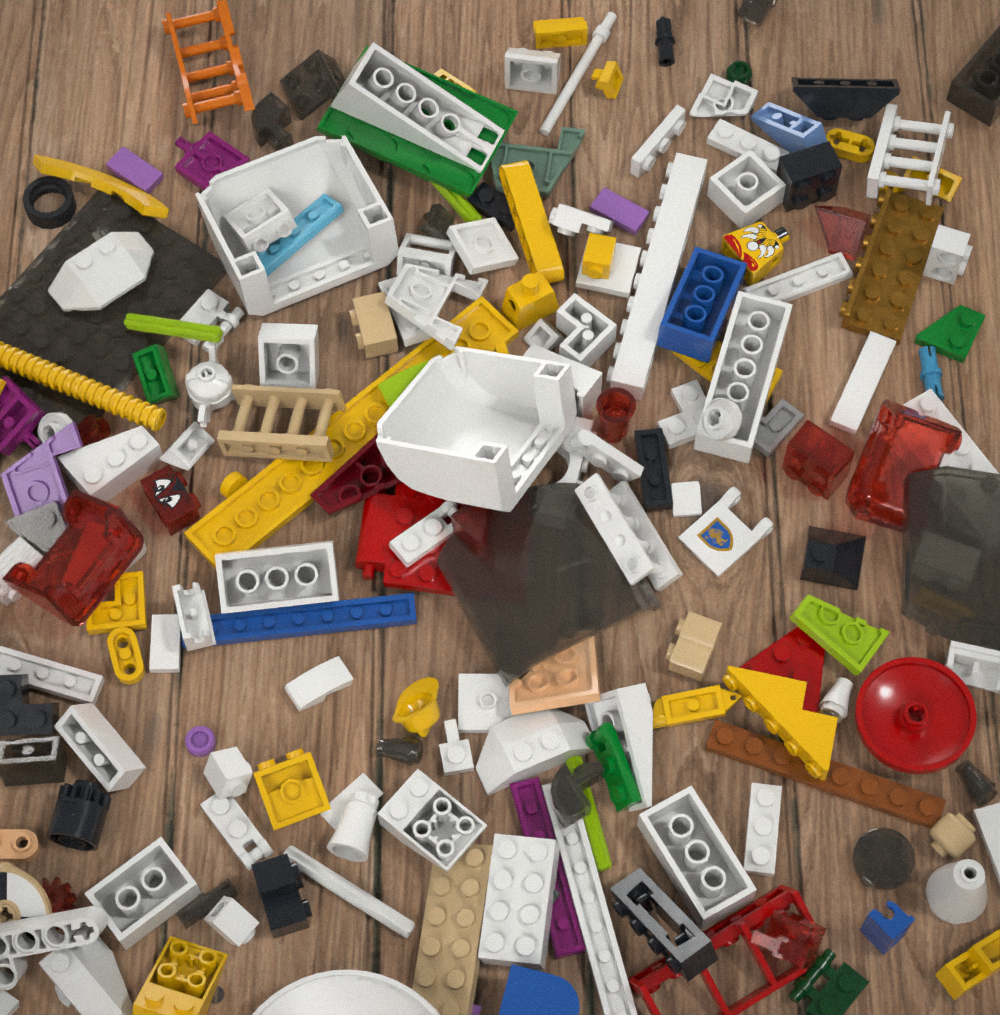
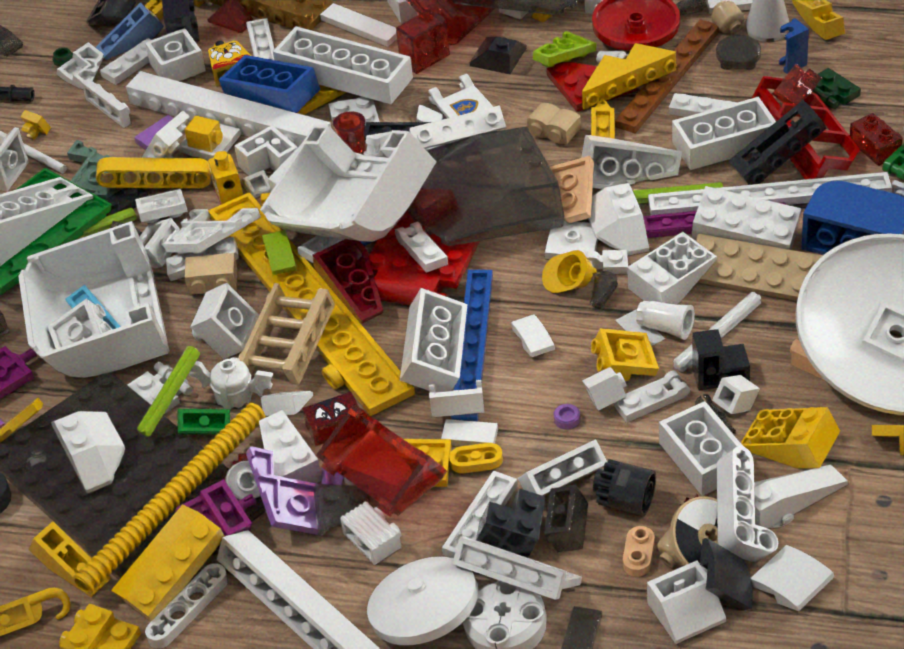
camera: 75 degrees left, 20 degrees down
clear smoke brick [550,760,604,829] -> none
green plate [585,723,642,812] -> none
white plate [701,398,742,441] -> none

